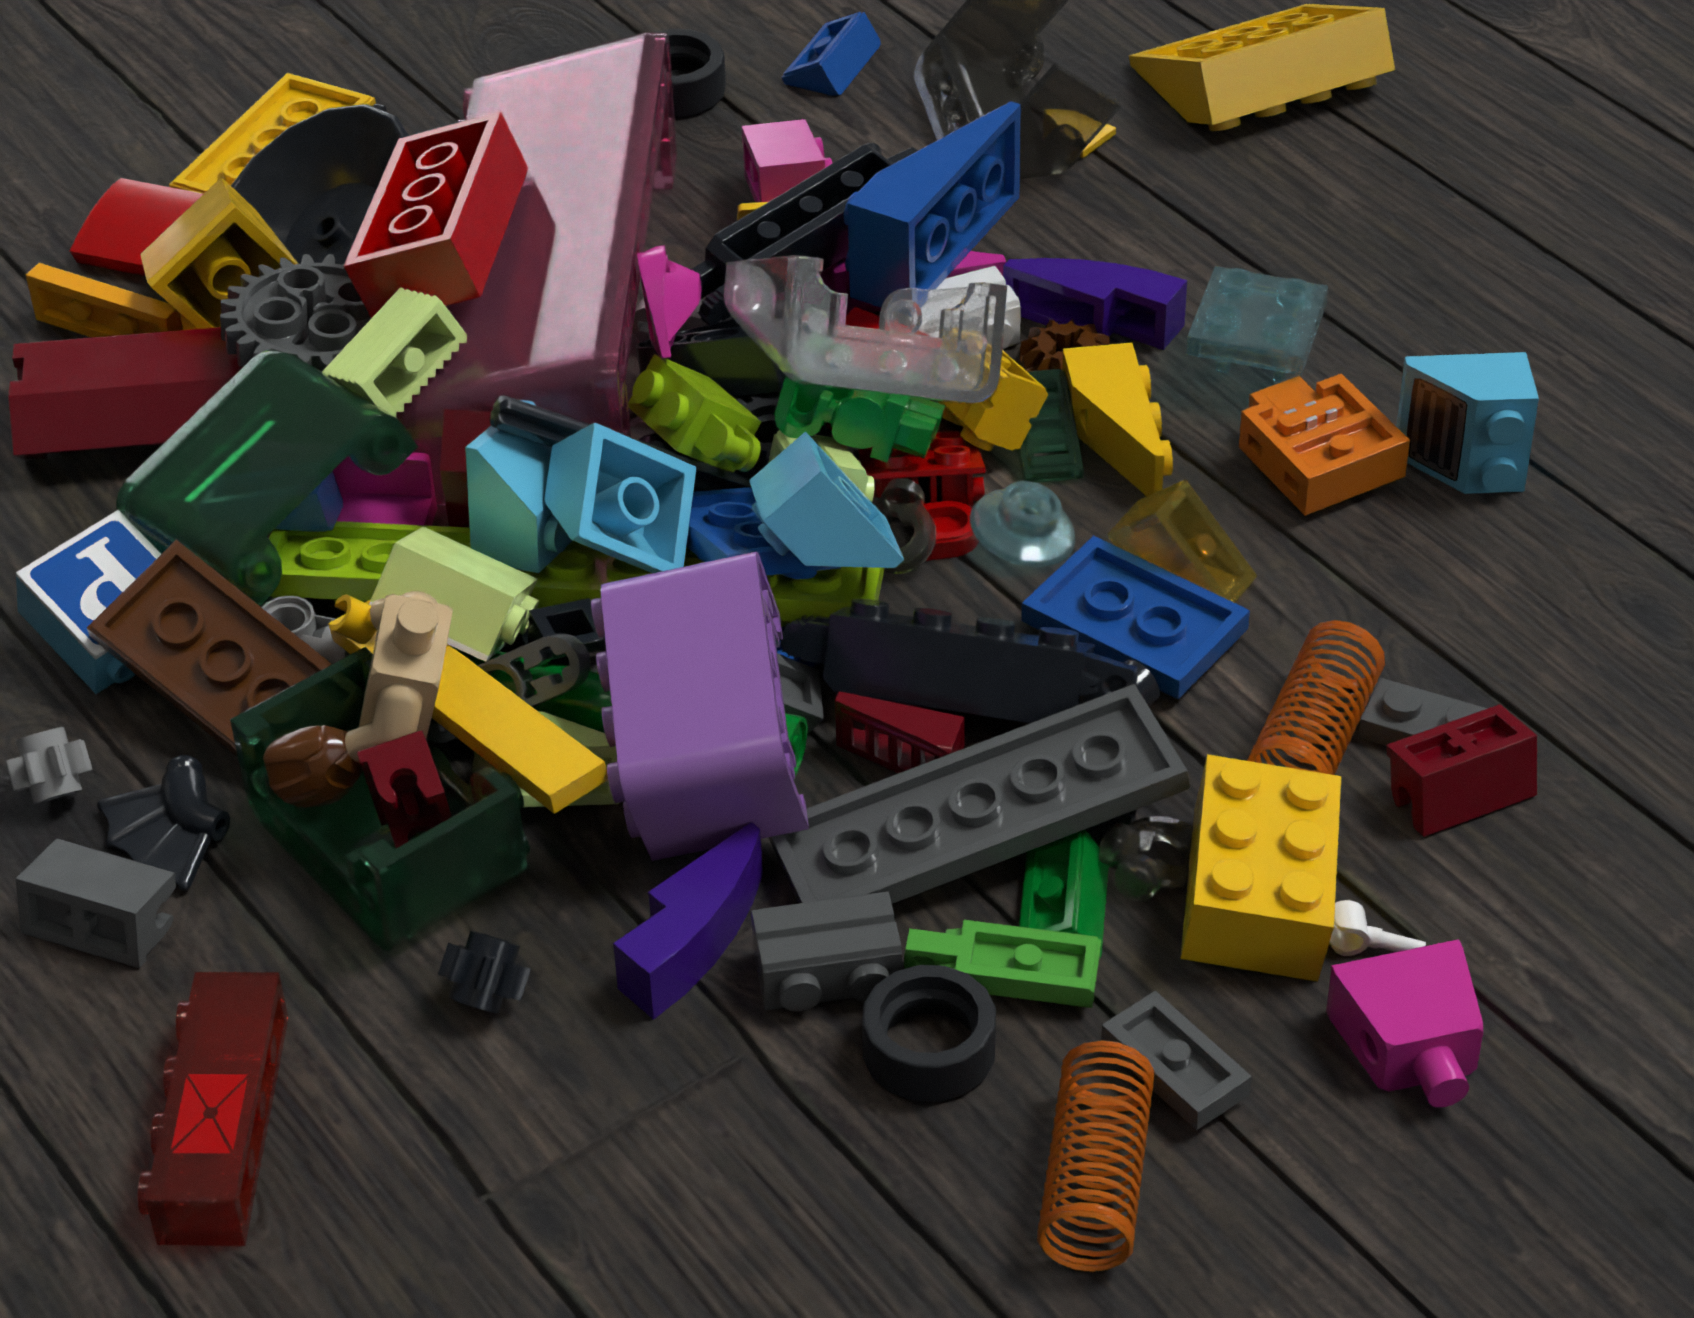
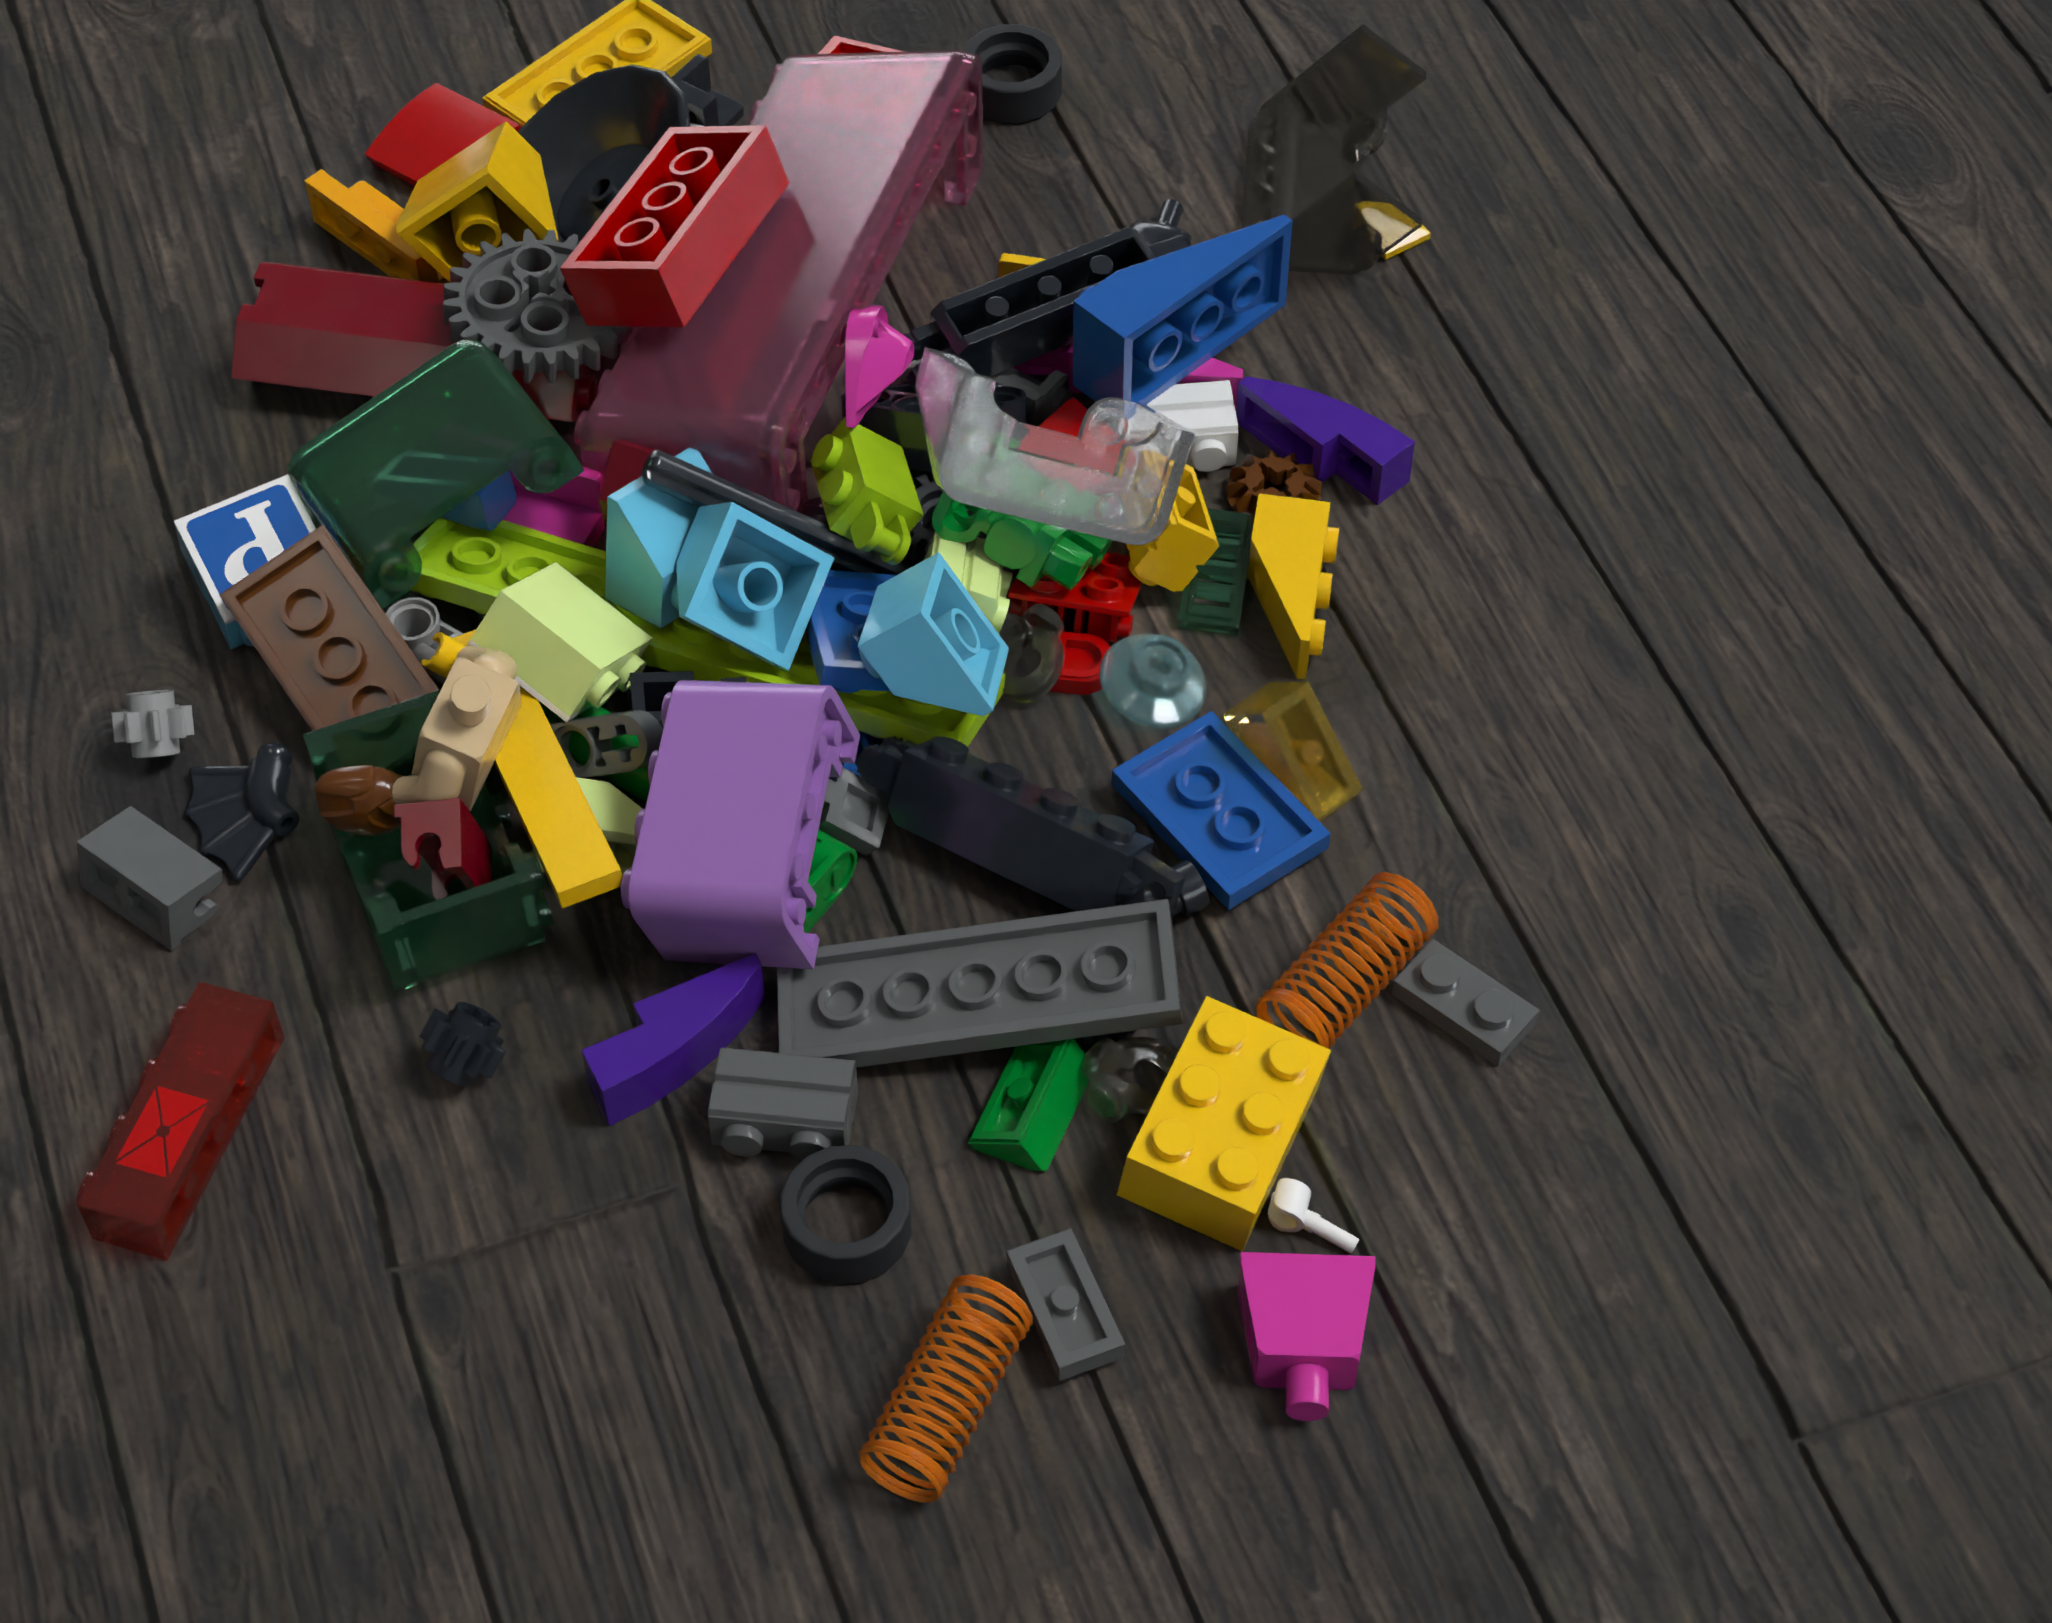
camera: 15 degrees right, 10 degrees up
yellowish green brick [322,287,467,421] -> none
dark pink brick [742,119,832,203] -> none
blue slope [782,12,881,96] -> none
dark red slope [835,692,964,774] -> none
bright green hinge [904,920,1101,1008] -> none
yellow slope [1129,4,1395,131] -> none
clear light blue plate [1186,266,1328,383] -> none
orange piece [1239,373,1410,516] -> none
dark red hinge [1386,704,1537,837] -> none
medium azure slope [1397,352,1539,494] -> none

